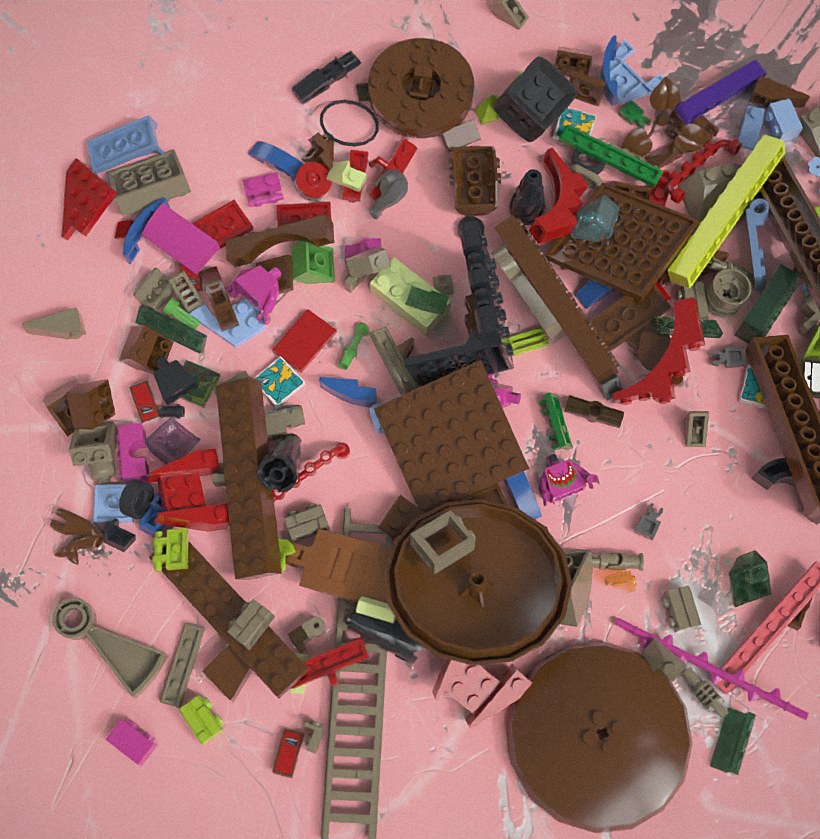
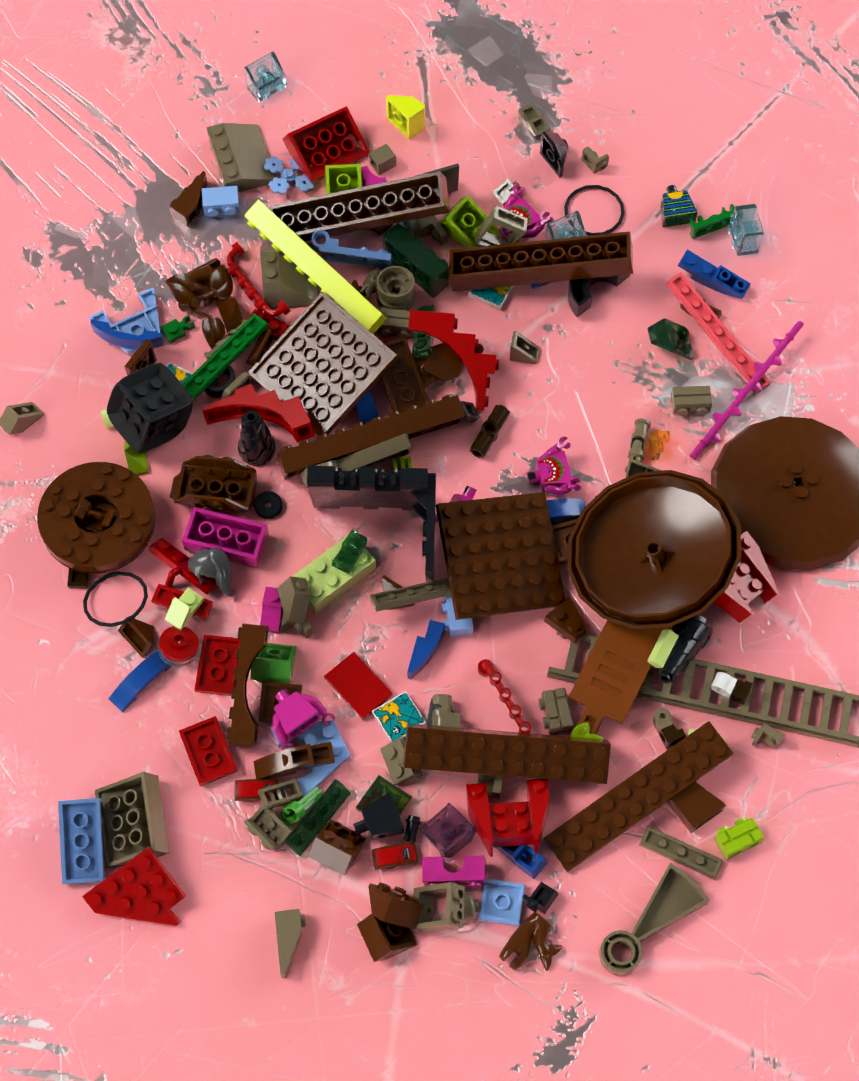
camera: 80 degrees left, 5 degrees down
dark pink brick [106,719,158,766] -> none
red slope [114,219,134,239] -> none
black tyre [119,479,154,519] -> none
blue slope [123,197,170,264] -> none
dark pink slope [141,203,220,275] -> none
lime plate [152,528,189,572] -> none
dark tan brick [227,599,275,650] -> none
dark pink plate [243,172,284,207] -> none
black cone [257,433,302,493] -> none
slope [272,729,304,779] -> none
red plate [291,638,369,690] -> none
black arm [292,50,361,105] -> none
reddish brown slope [308,132,333,170] -> none
bright green pin [338,322,369,370] -> none
dark tan window [410,510,476,574] -> none
dark tan tile [433,274,454,296] -> none
slope [442,119,481,152] -> none
reddish brown slope [464,294,477,336] -> none
green plate [538,392,573,450] -> none
reddish brown slope [555,46,593,76] -> none
clear light blue slope [571,195,620,242] -> none
dark grey plate [634,503,663,541] -> none
dark tan slope [642,638,687,681] -> none
dark purple beam [674,59,767,125] -> none
dark tan hinge [681,667,728,718] -> none
dark grey plate [710,347,746,368] -> none
clear green panel [710,707,756,776] -> none
medium blue slope [738,105,765,150] -> none
none -> dark pink brick [182,507,269,568]
none -> leg [711,672,753,705]

